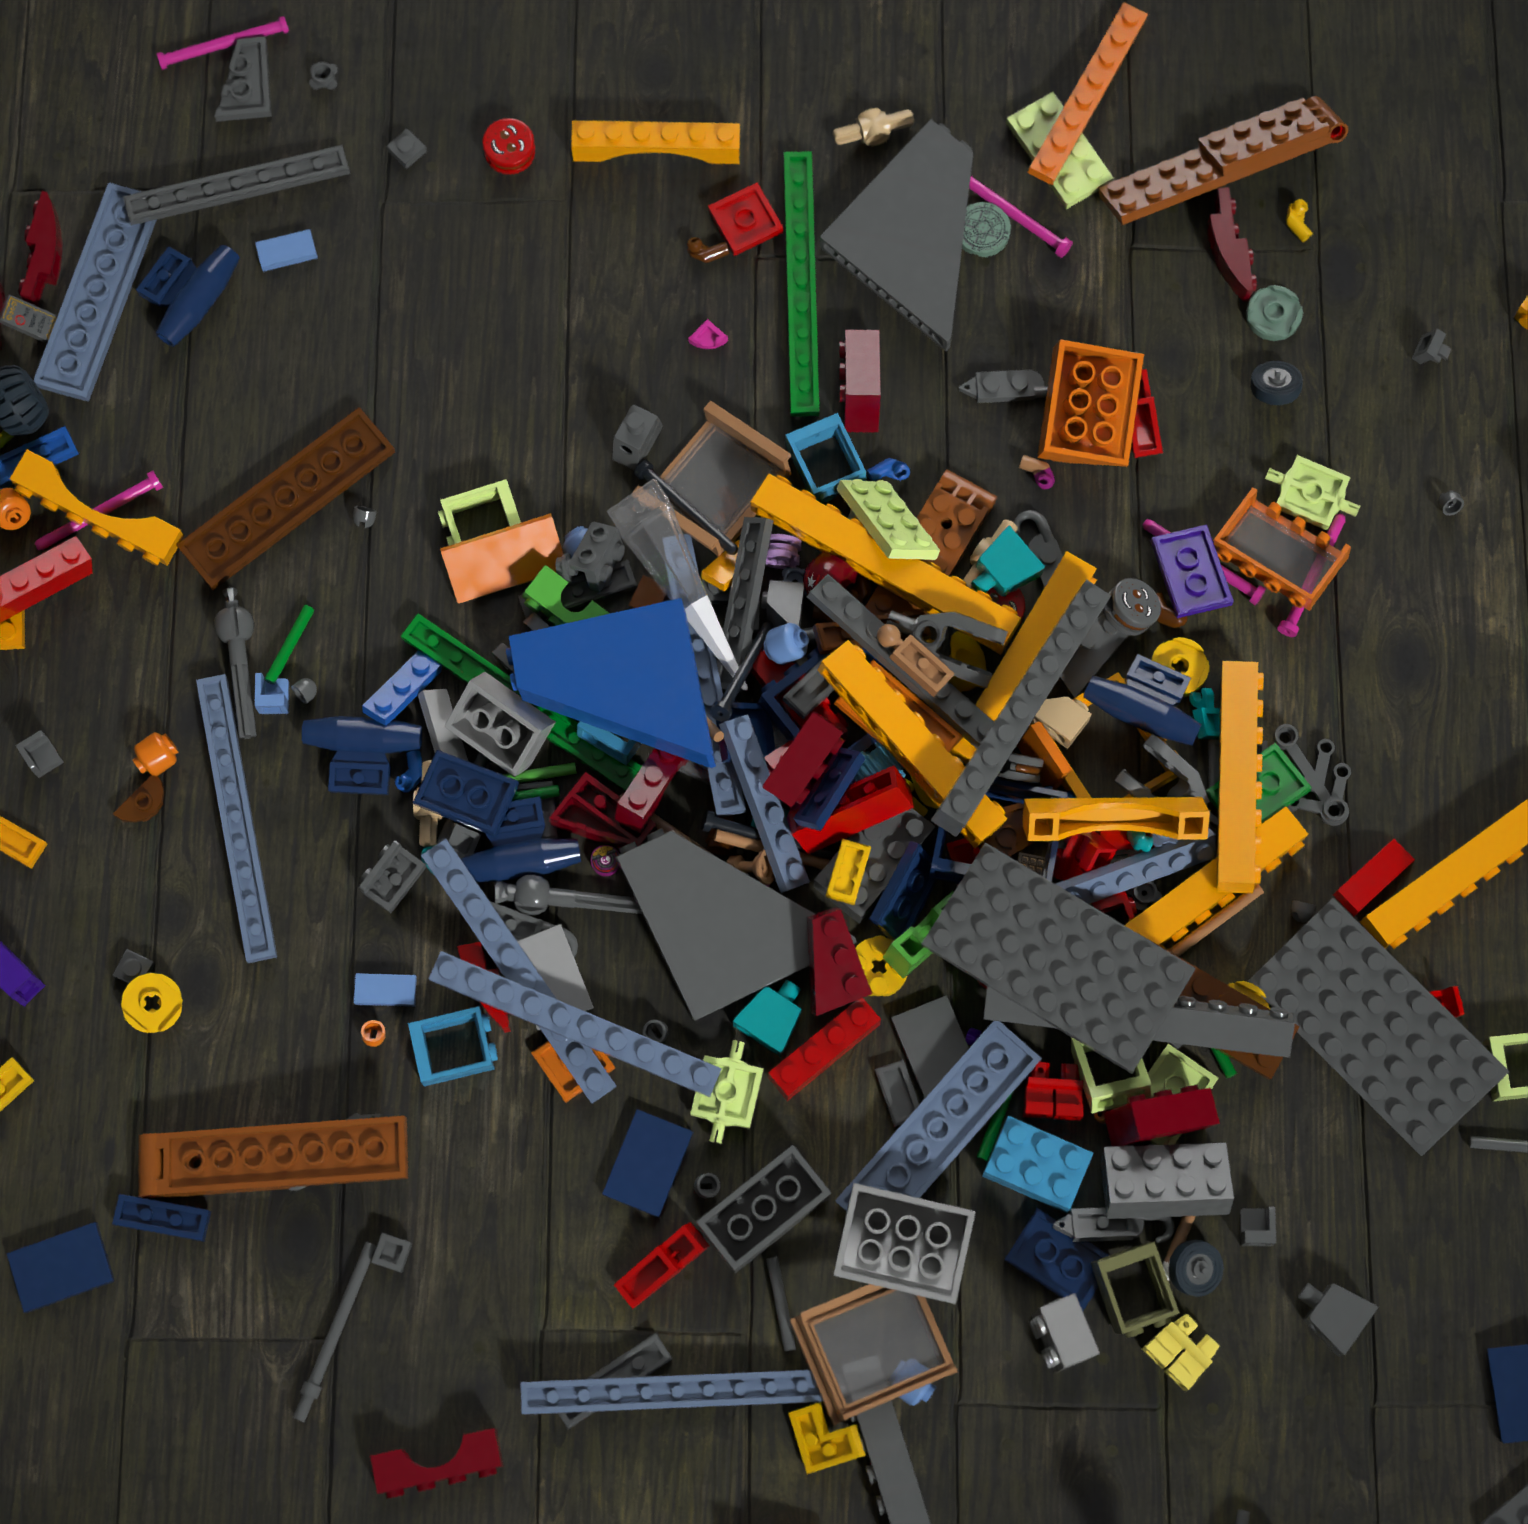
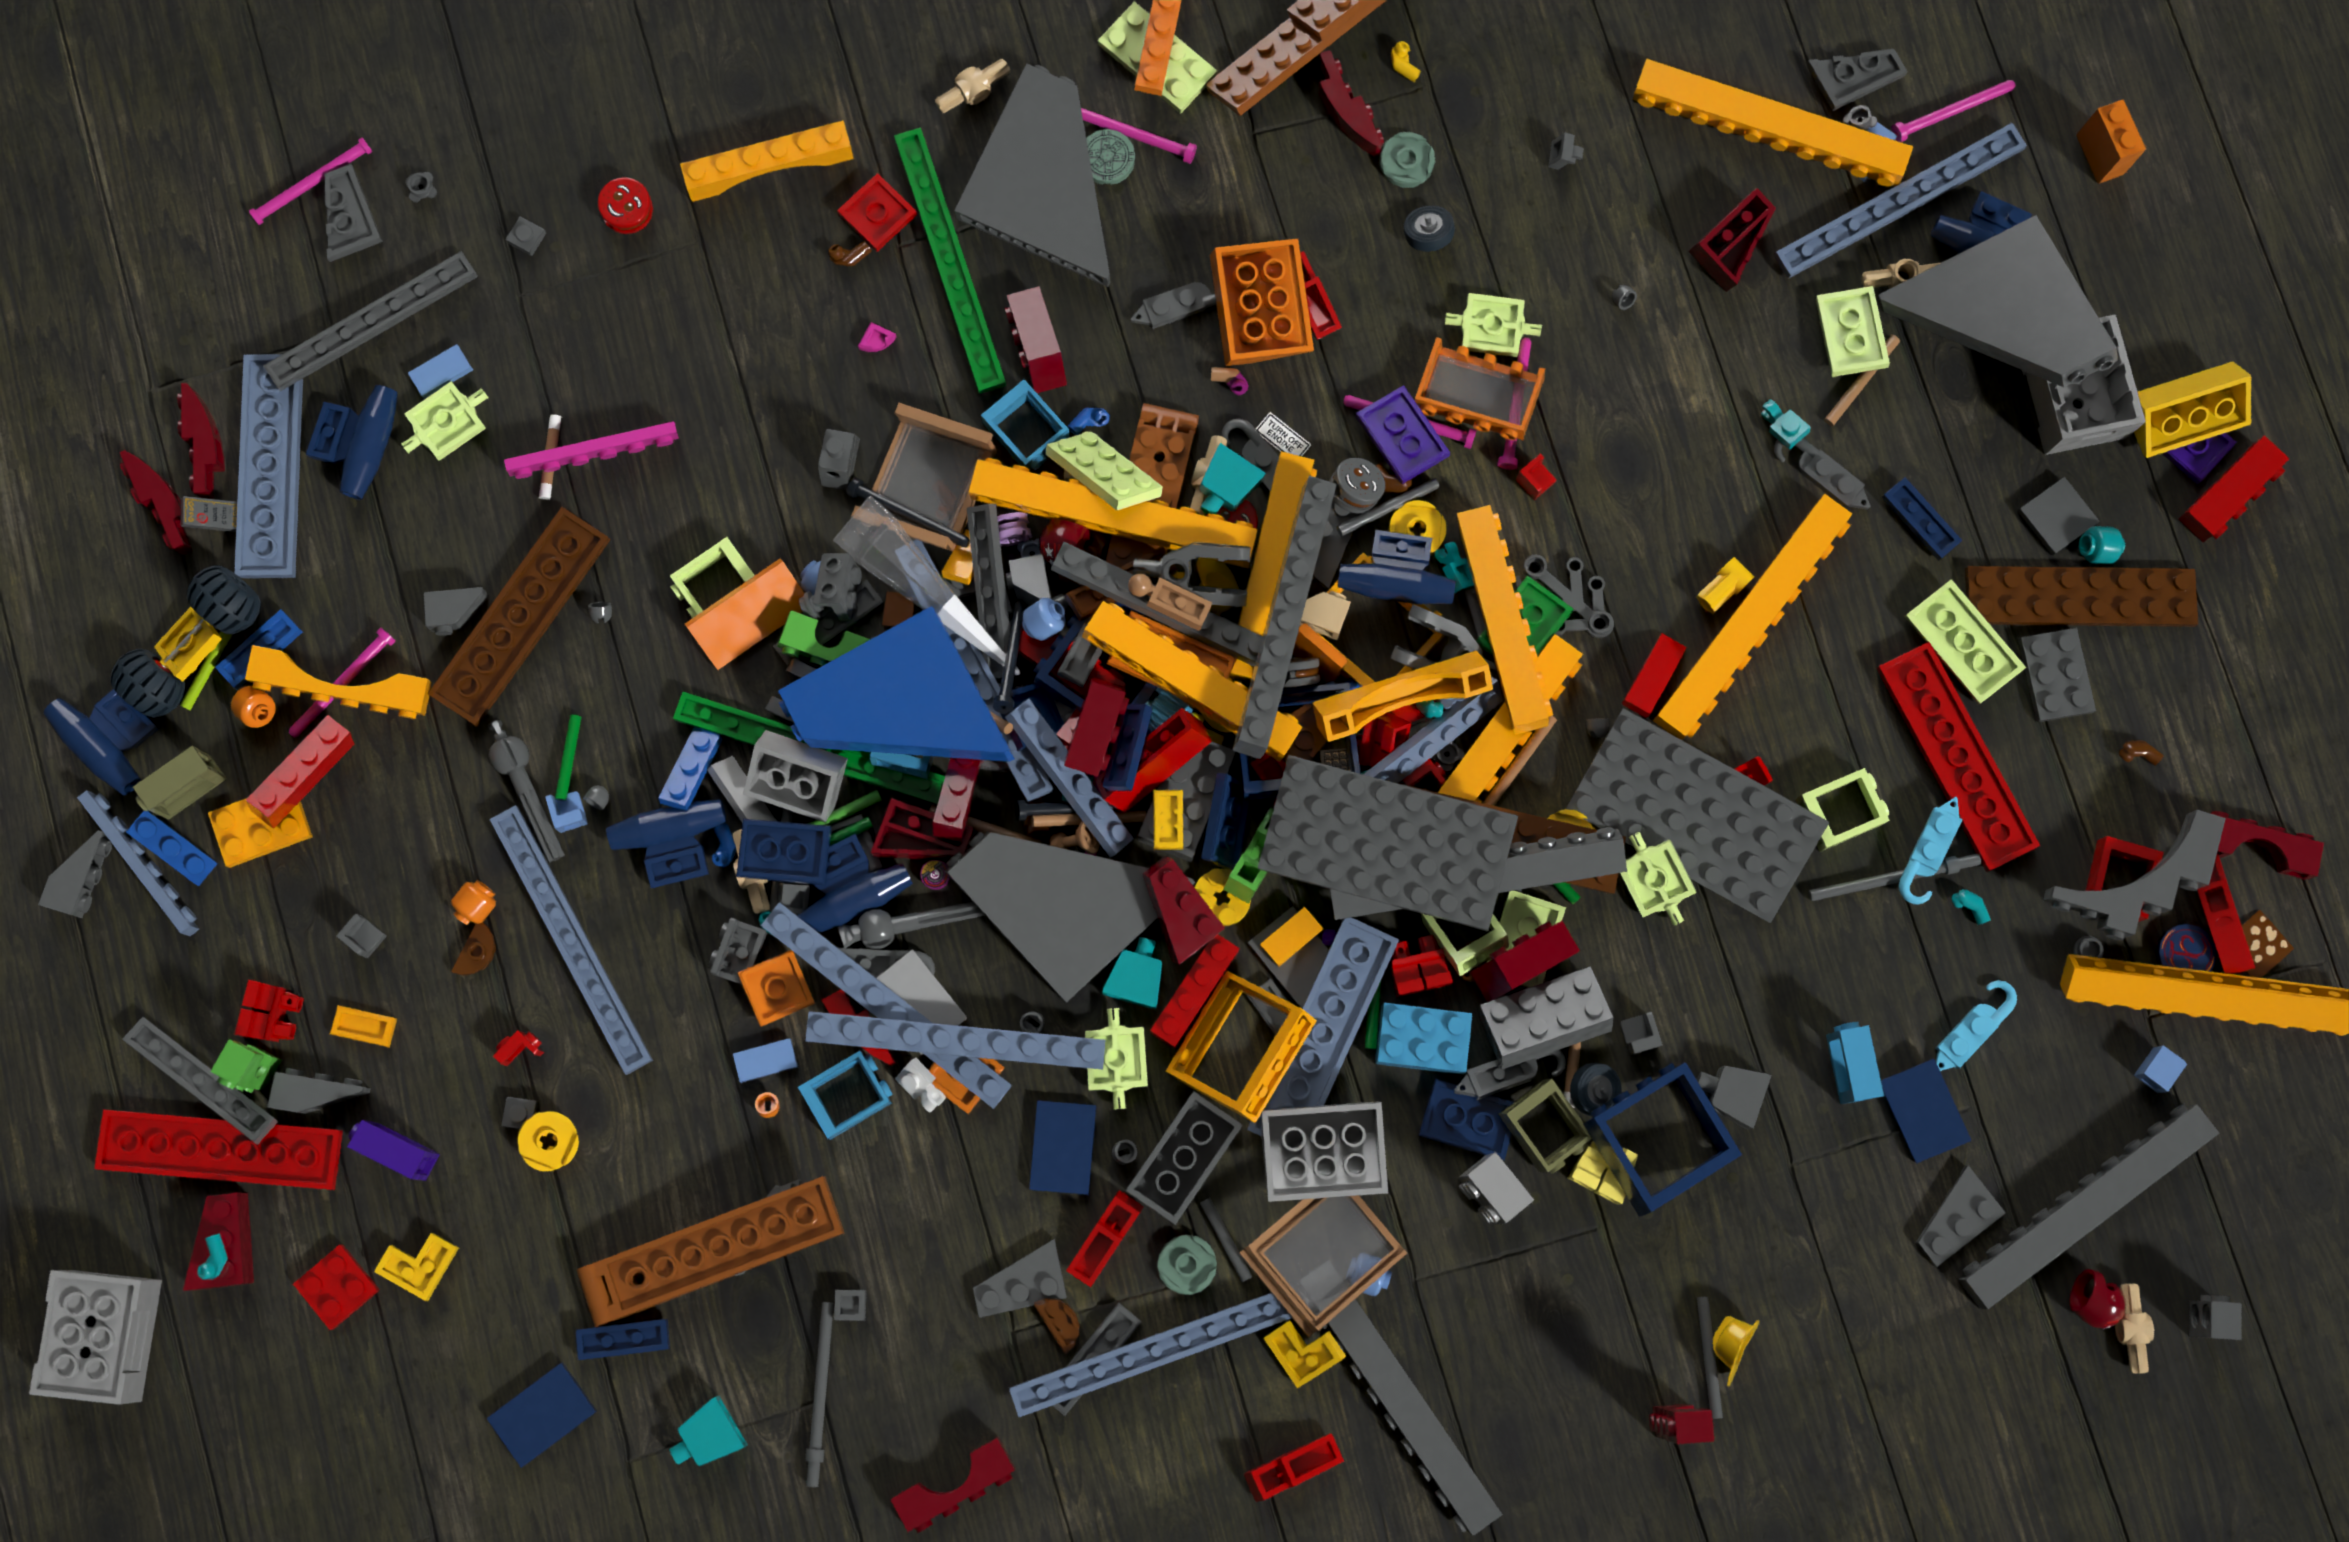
camera: 20 degrees left, 5 degrees up
none -> yellowish green plate [401,381,488,461]
none -> dark grey slope [424,587,488,636]
none -> red bracket [493,1030,544,1066]
none -> dark pink plate [504,421,679,479]
none -> bar [539,415,561,500]
none -> teal torso [669,1395,748,1466]
none -> orange tile [737,950,815,1027]
none -> white plate [895,1057,946,1112]
none -> dark grey wing [973,1239,1067,1318]
none -> reddish brown plate [1034,1298,1079,1355]
none -> sand green tile [1158,1235,1217,1295]
none -> light orange window [1166,971,1317,1123]
none -> white sticker [1256,412,1311,456]
none -> light orange tile [1260,907,1323,967]
none -> dark grey bar [1336,478,1439,537]
none -> red panel [1516,453,1557,501]
none -> dark blue window [1583,1062,1742,1217]
none -> yellowish green plate [1620,832,1696,926]
none -> yellow piece [1696,557,1754,614]
none -> dark azure window [1826,1022,1884,1105]

